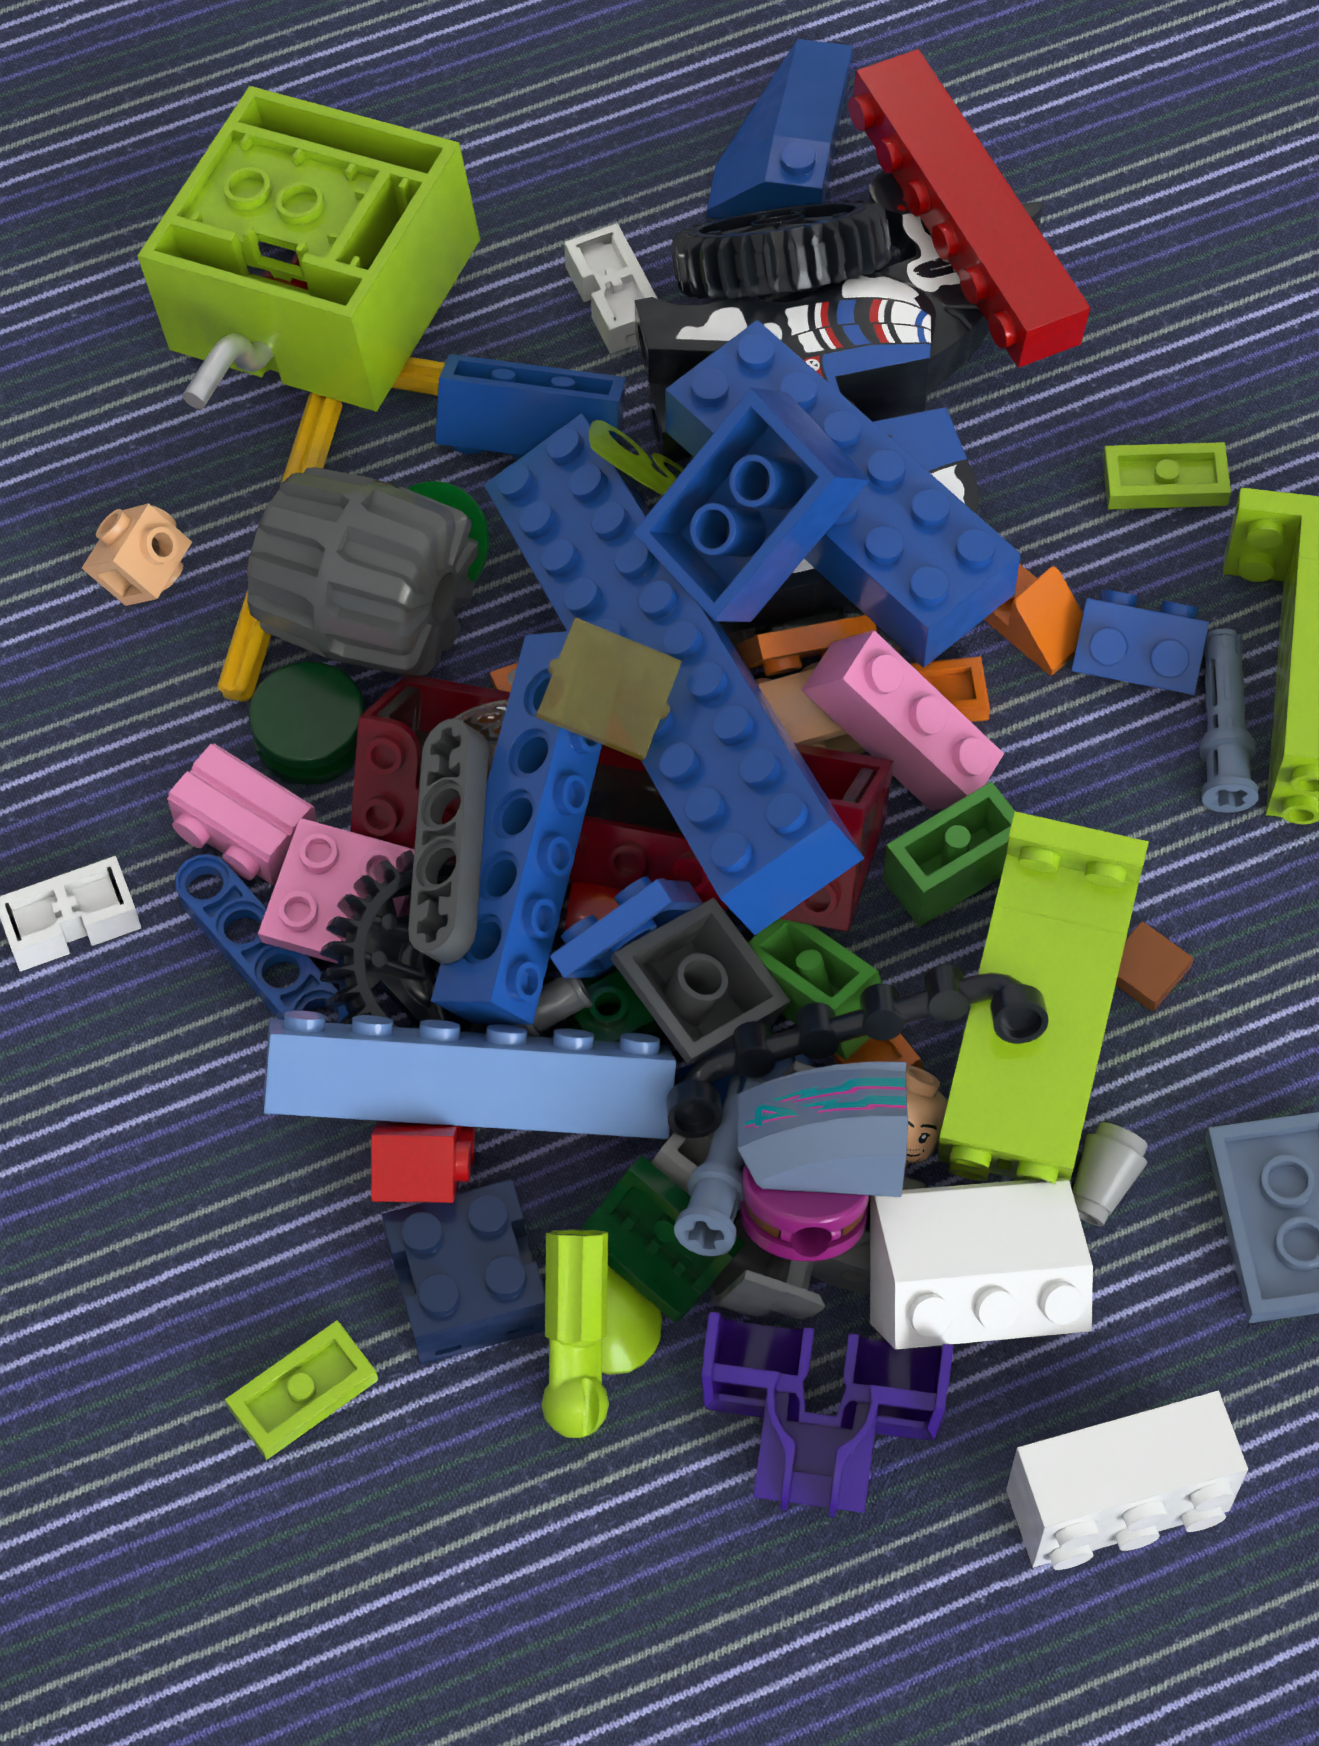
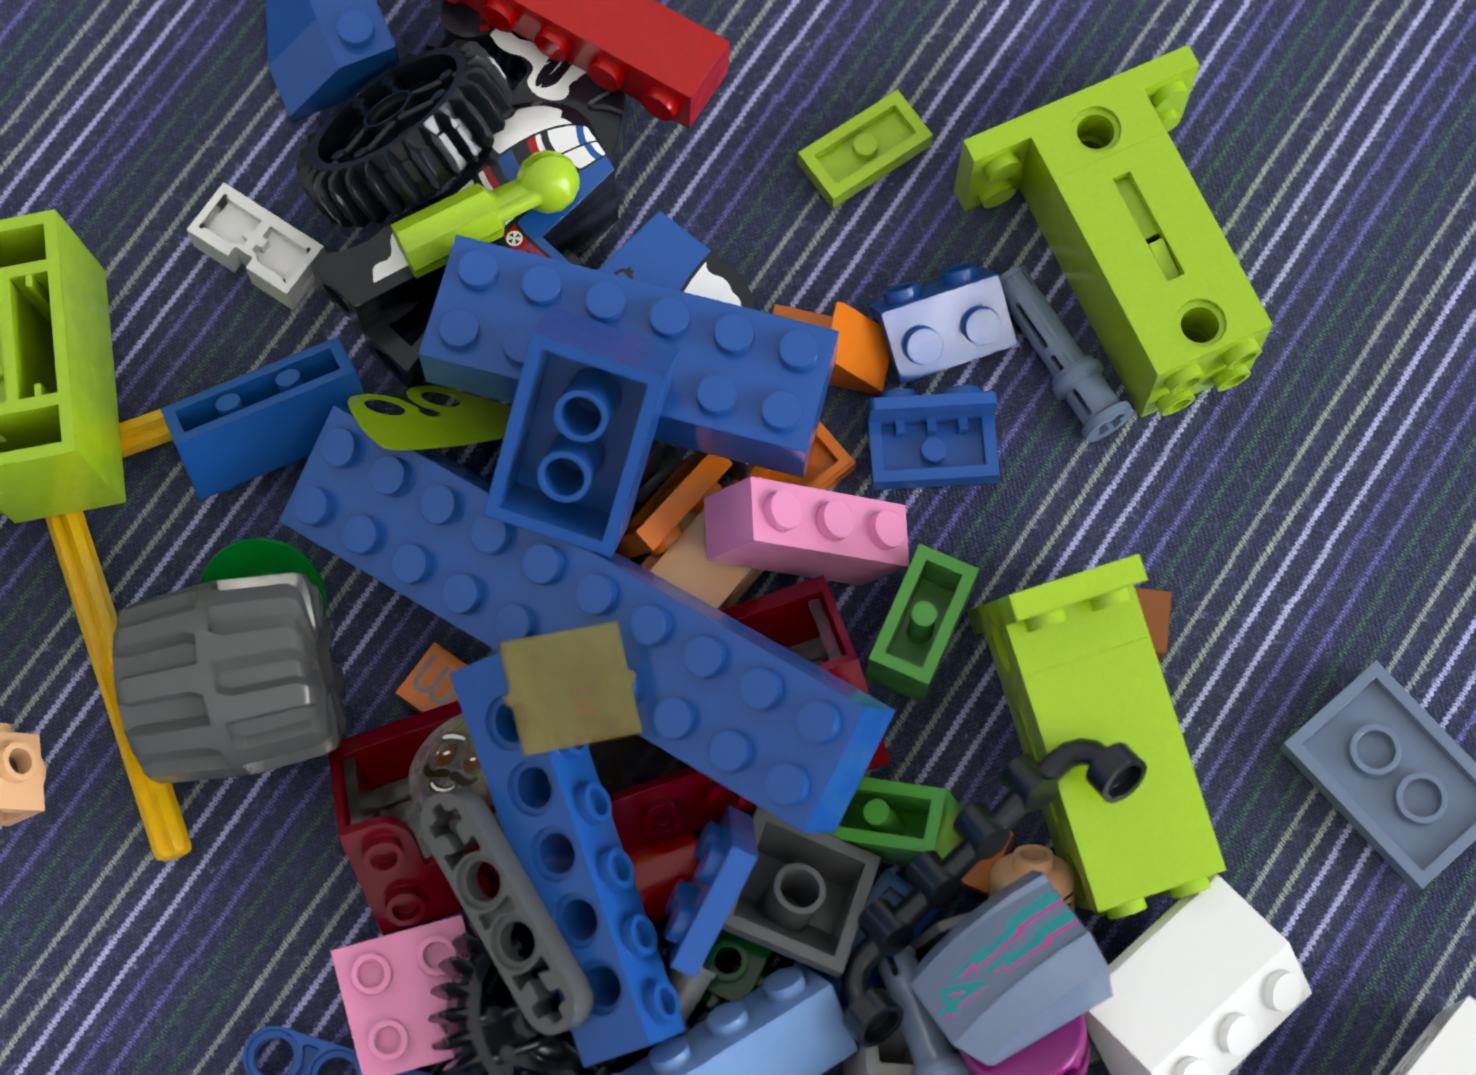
camera: 35 degrees left, 10 degrees up
bright pink brick [167,743,318,885] -> none
dark green head [249,662,365,785] -> none
light grey cone [1072,1122,1148,1227] -> none
none -> lime piece [390,150,580,279]
none -> blue bracket [866,385,1000,490]

